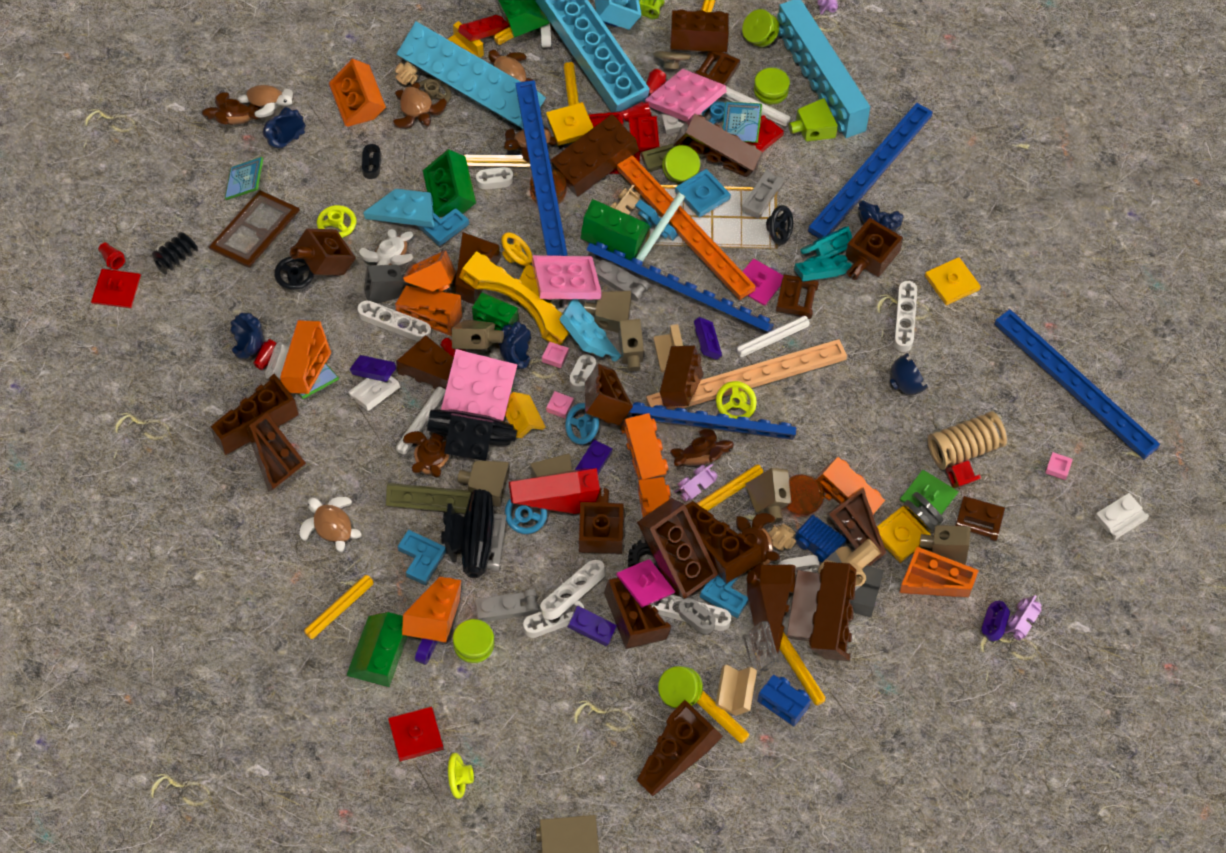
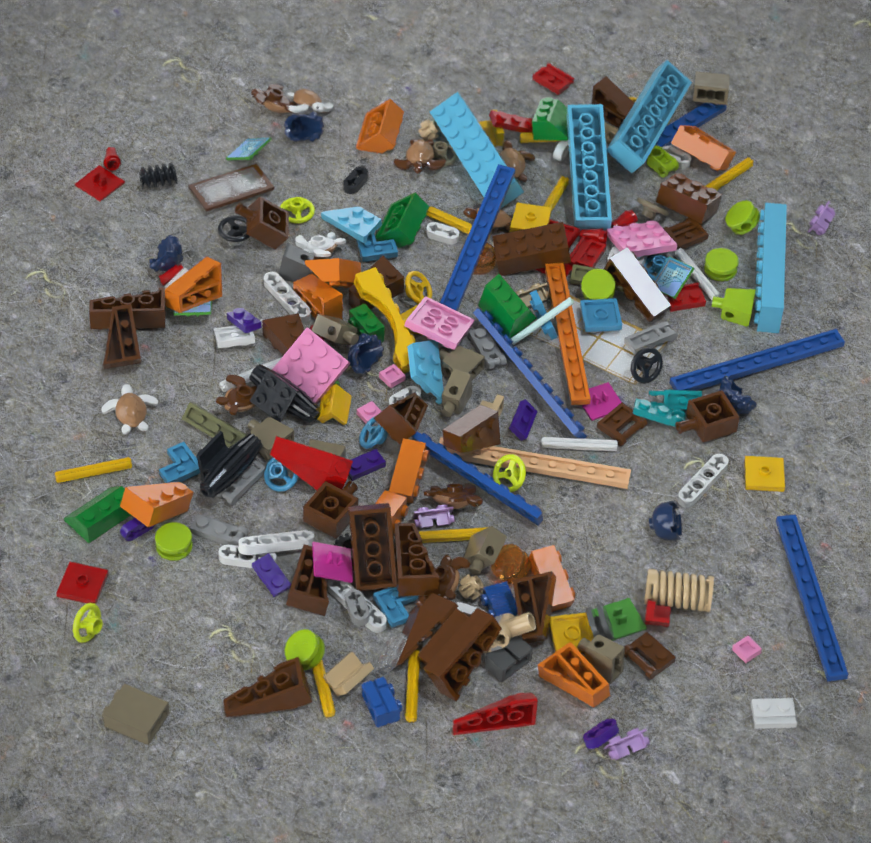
camera: 30 degrees right, 10 degrees down
none -> red wedge [452,693,538,736]

